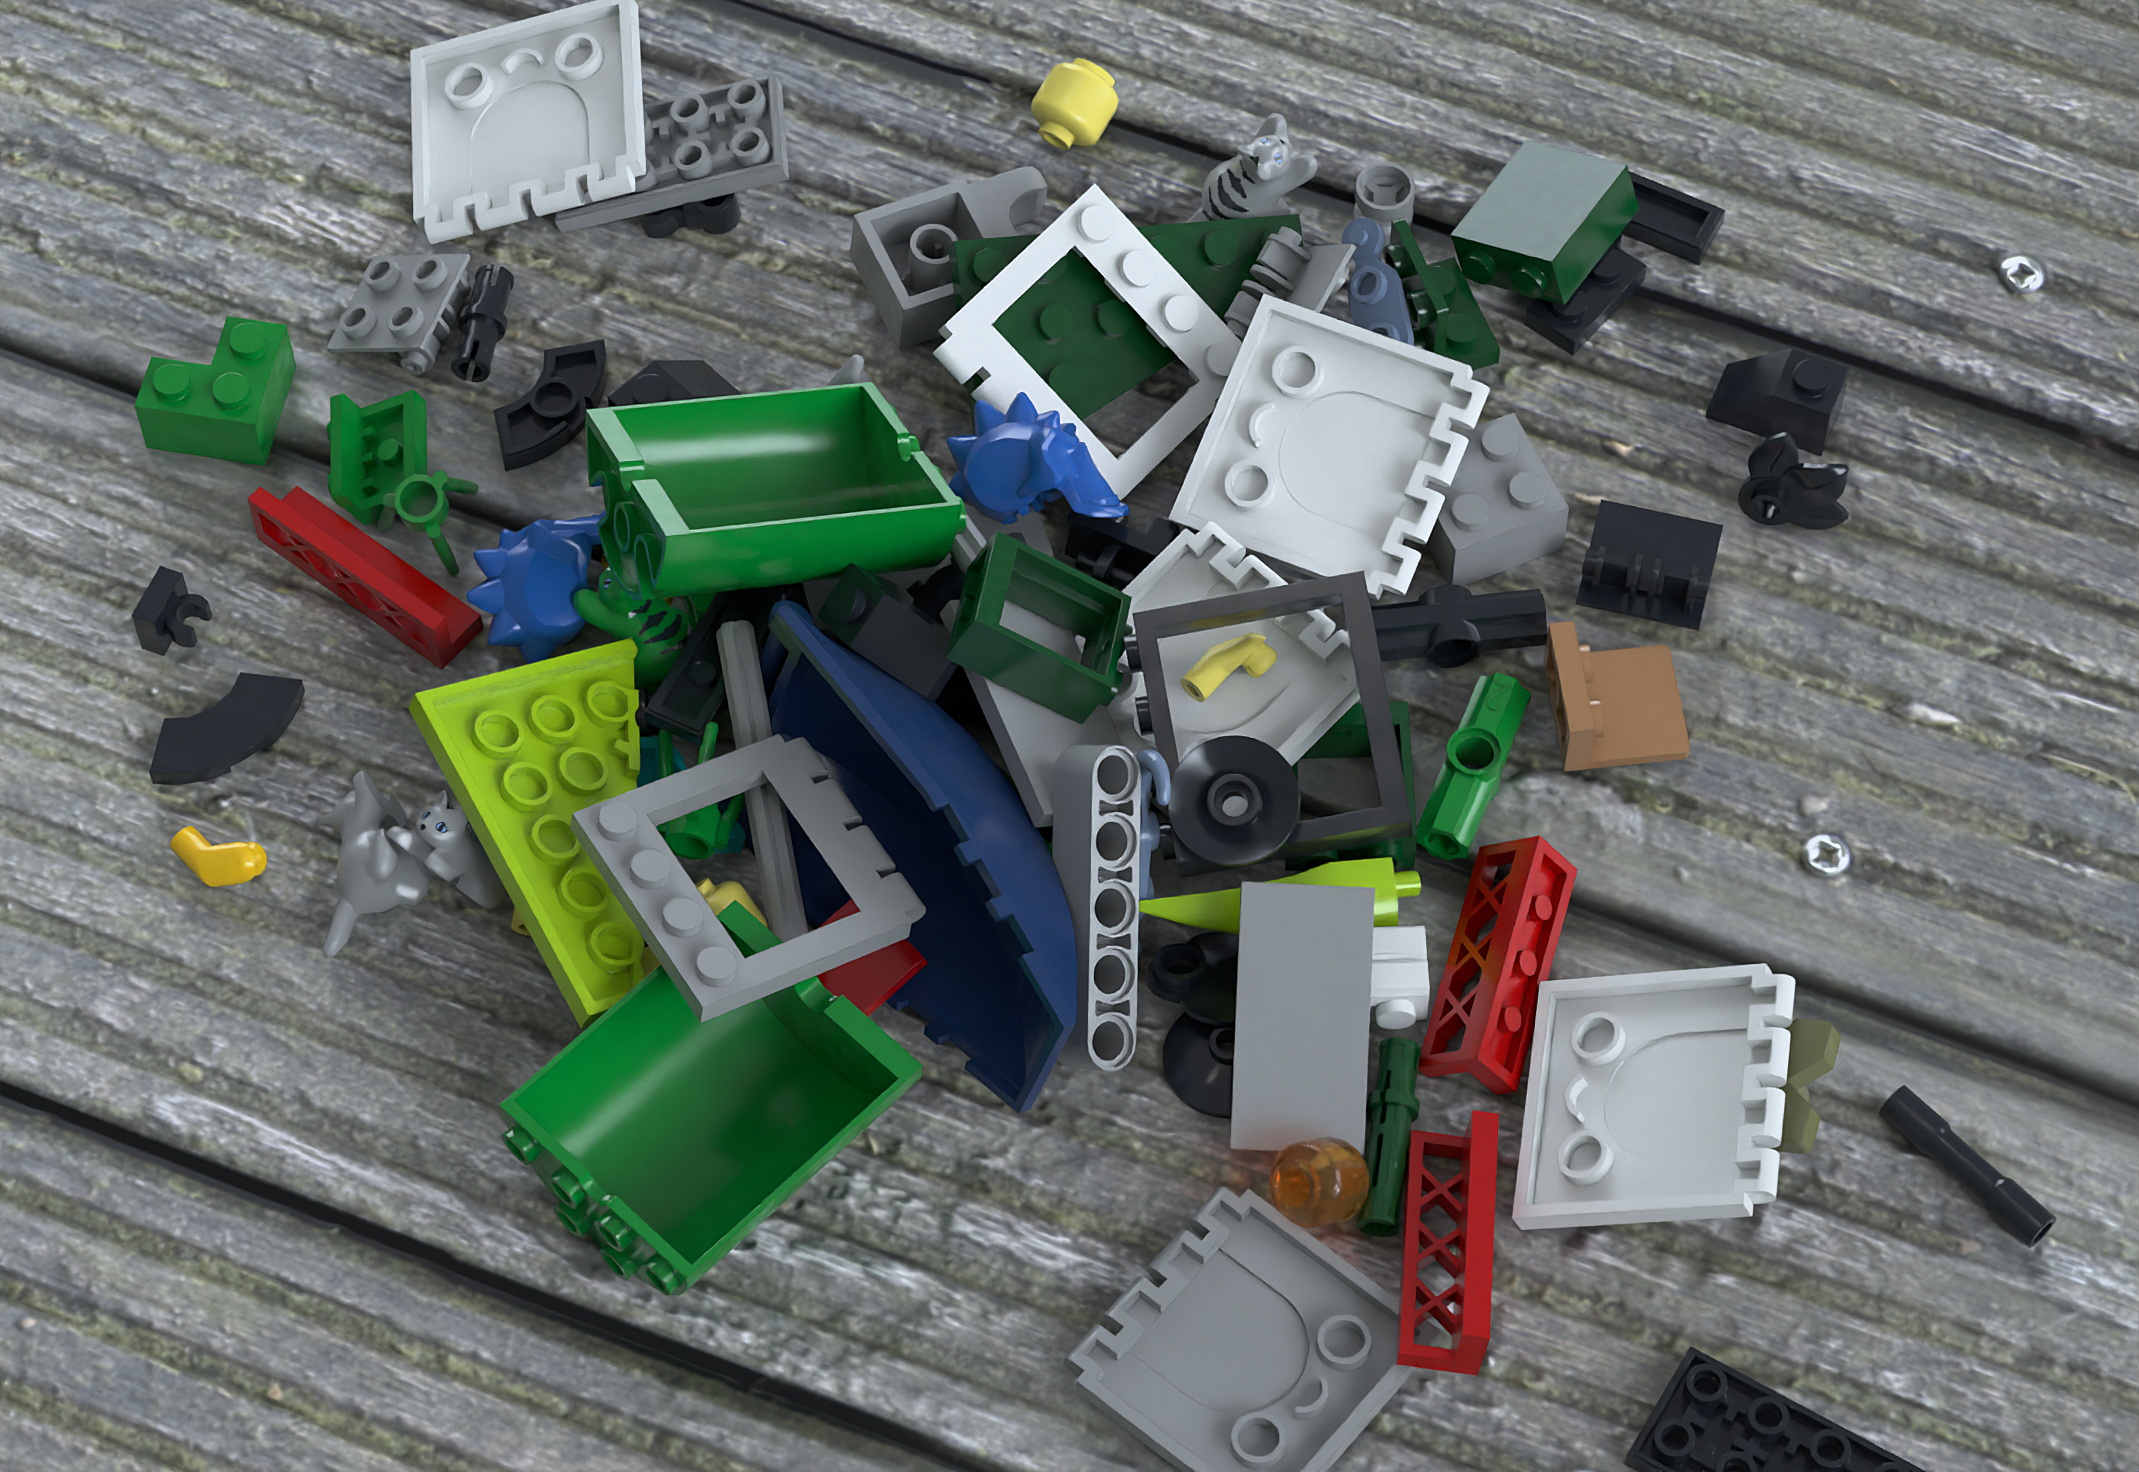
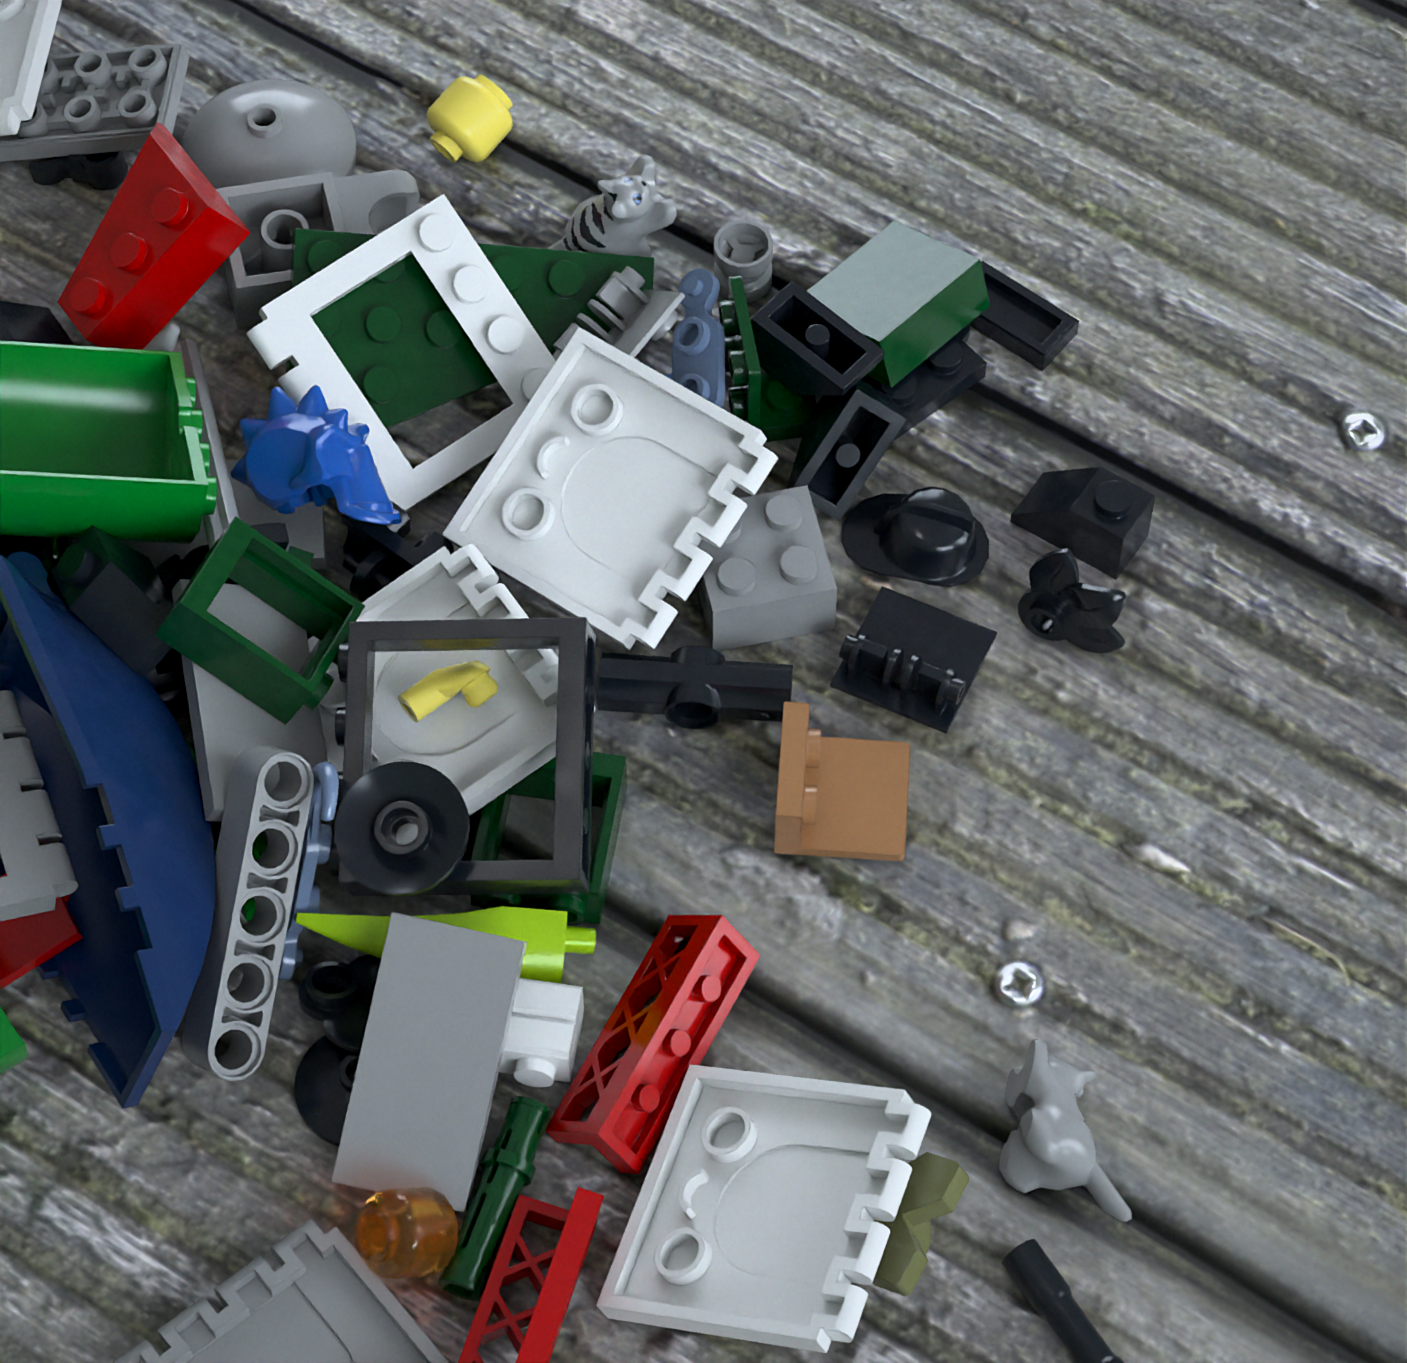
camera: 10 degrees right, 0 degrees up
green piece [1417,672,1531,861] -> none
none -> red wedge [57,122,251,350]
none -> light grey dish [182,79,357,189]
none -> black slope [751,280,885,396]
none -> black slope [786,380,907,521]
none -> black piece [842,487,989,587]
none -> light grey animal [999,1039,1132,1222]

